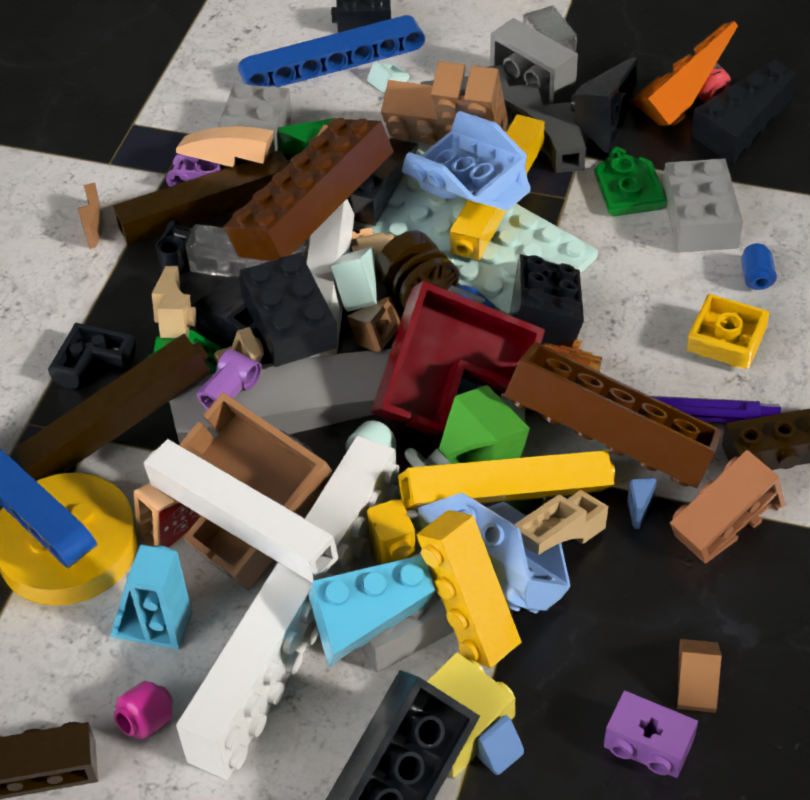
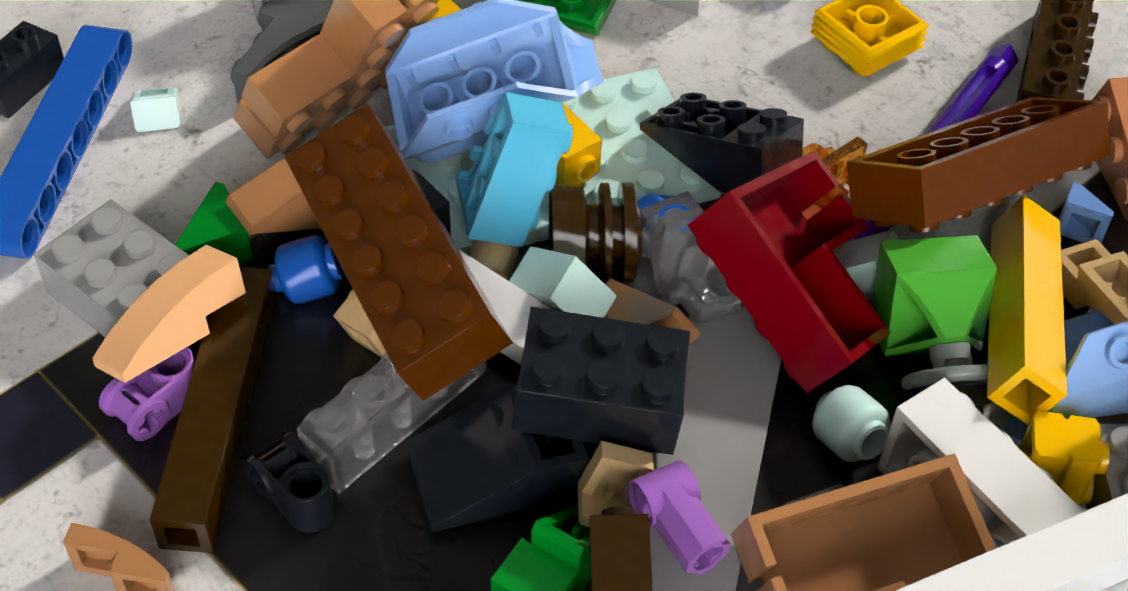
camera: 65 degrees left, 0 degrees up
tan slope [152,266,196,338] -> none
none -> medium azure wedge [455,92,573,247]

